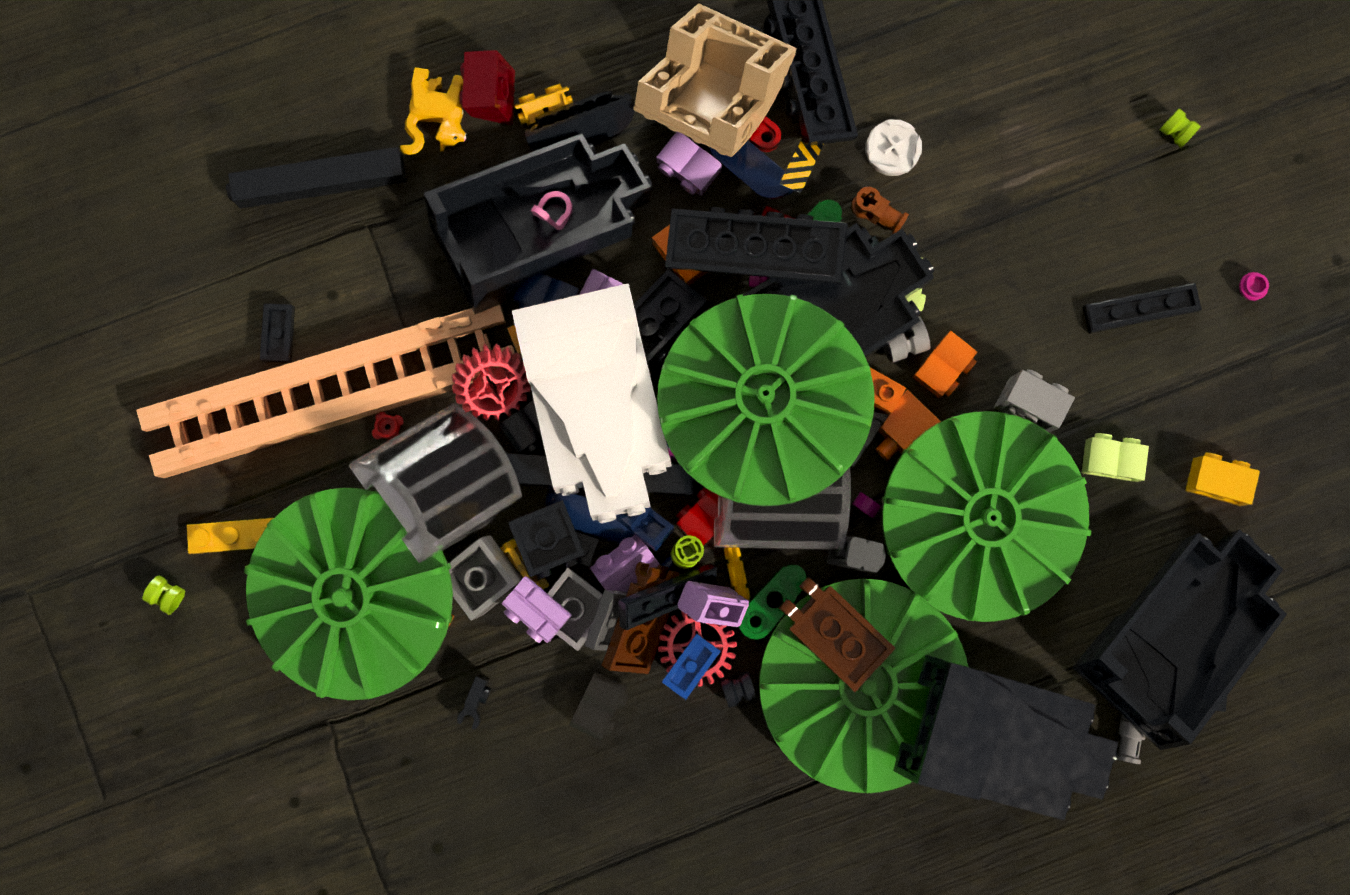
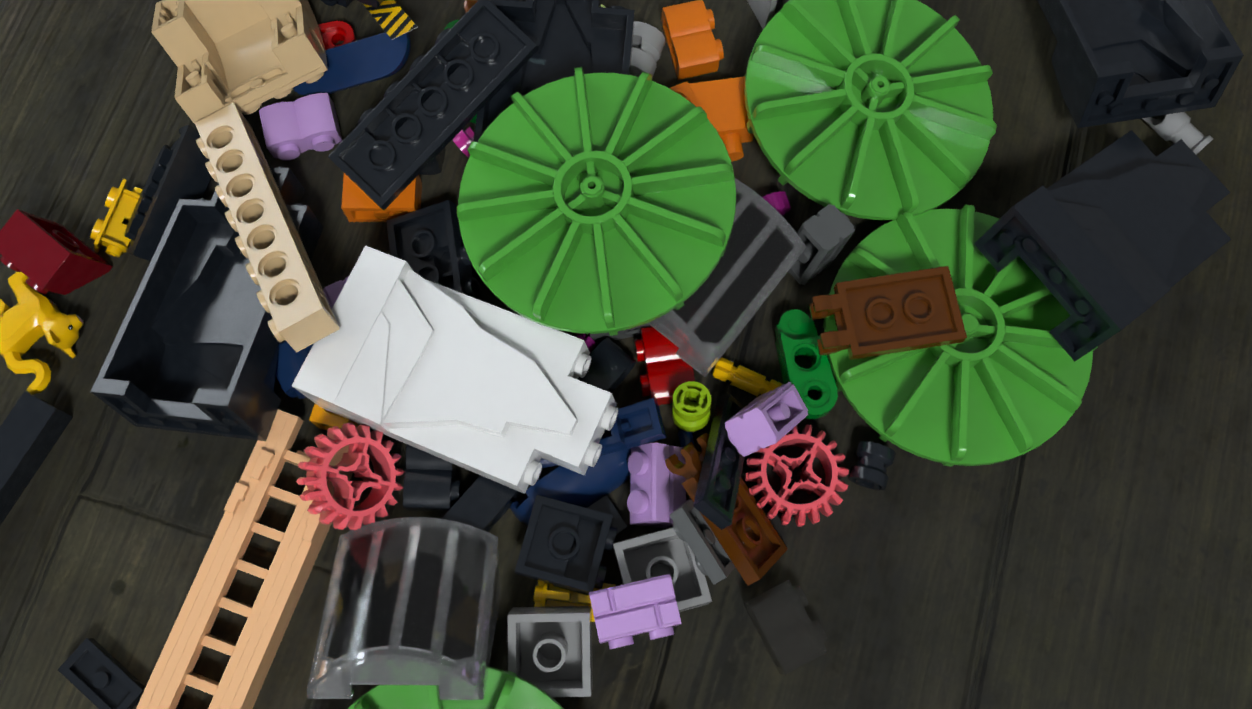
camera: 50 degrees left, 10 degrees down
red plate [372,412,404,443] -> none
bright pink piece [531,191,573,230] -> none
blue plate [662,633,720,700] -> none
none -> tan brick [195,103,340,352]

